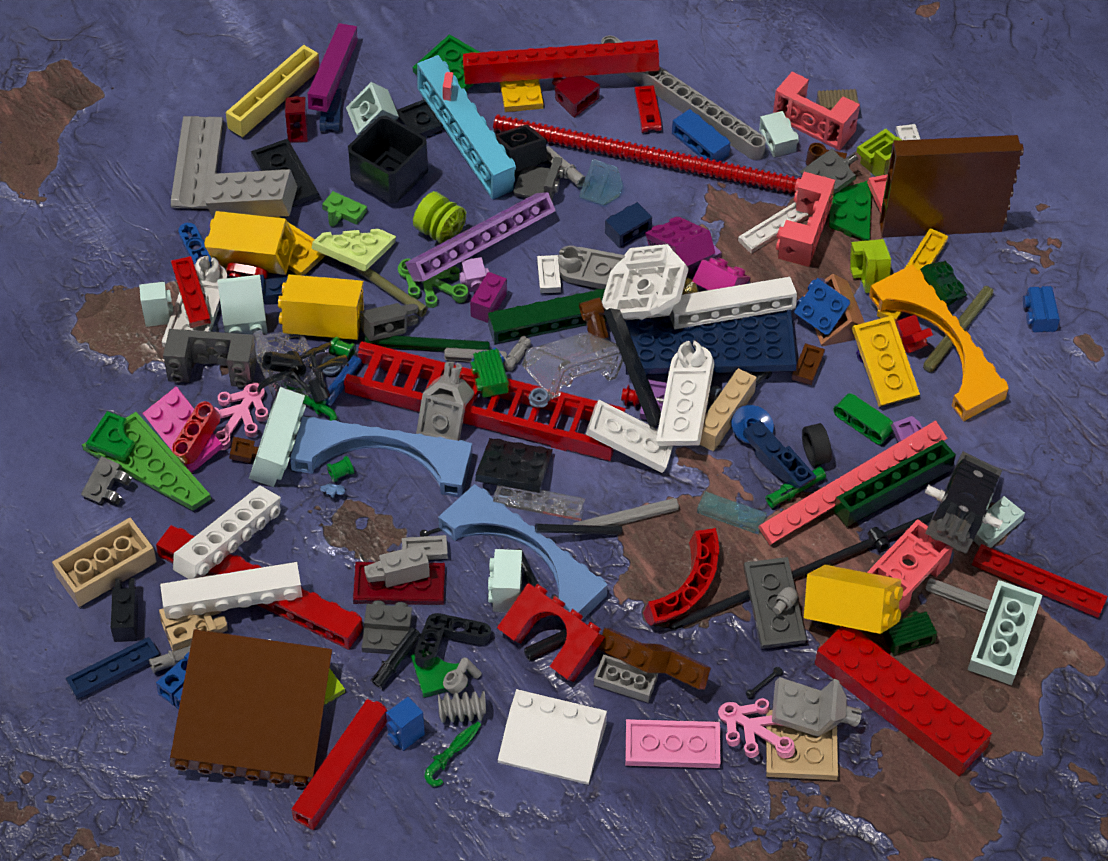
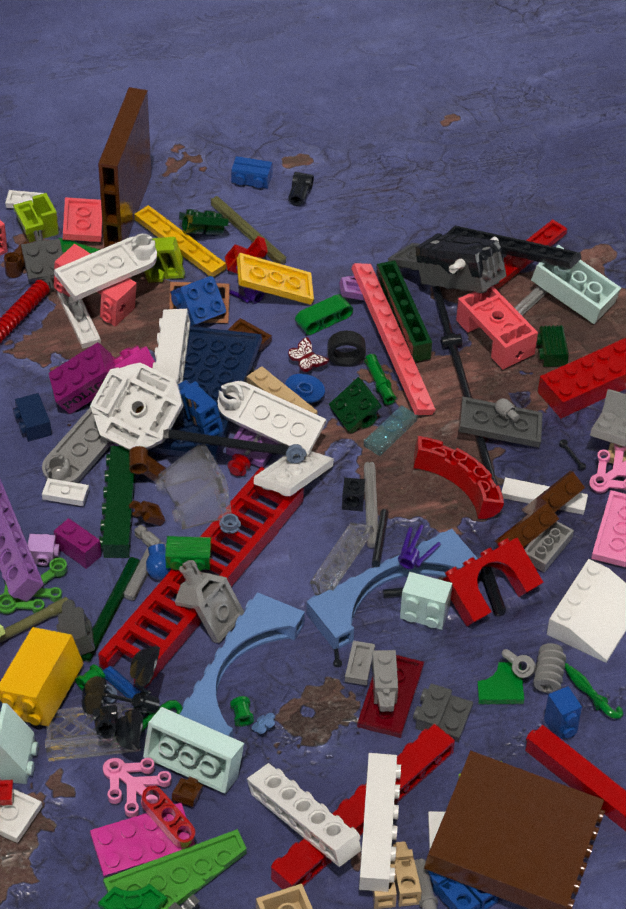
camera: 75 degrees left, 5 degrees down
dark grey plate [163,329,257,388] -> none
black axle [370,628,421,689] -> none
black beam [415,613,491,668] -> none
black plate [475,438,553,493] -> none
dark blue slope [743,420,816,489] -> none
yellow brick [804,565,903,634] -> none
light orange arch [869,264,1009,422] -> none
none -> white plate [54,234,157,301]
none -> reddish brown plate [129,500,166,526]
none -> blue hips [178,380,224,436]
none -> sand blue plate [286,444,307,464]
none -> black piece [288,172,314,207]
none -> dark red animal [288,337,329,372]
none -> dark green plate [329,377,382,434]
none -> black brick [342,477,365,512]
none -> dark purple plant [398,524,441,570]
none -> black tile [446,225,581,269]
none -> white tile [502,477,588,515]

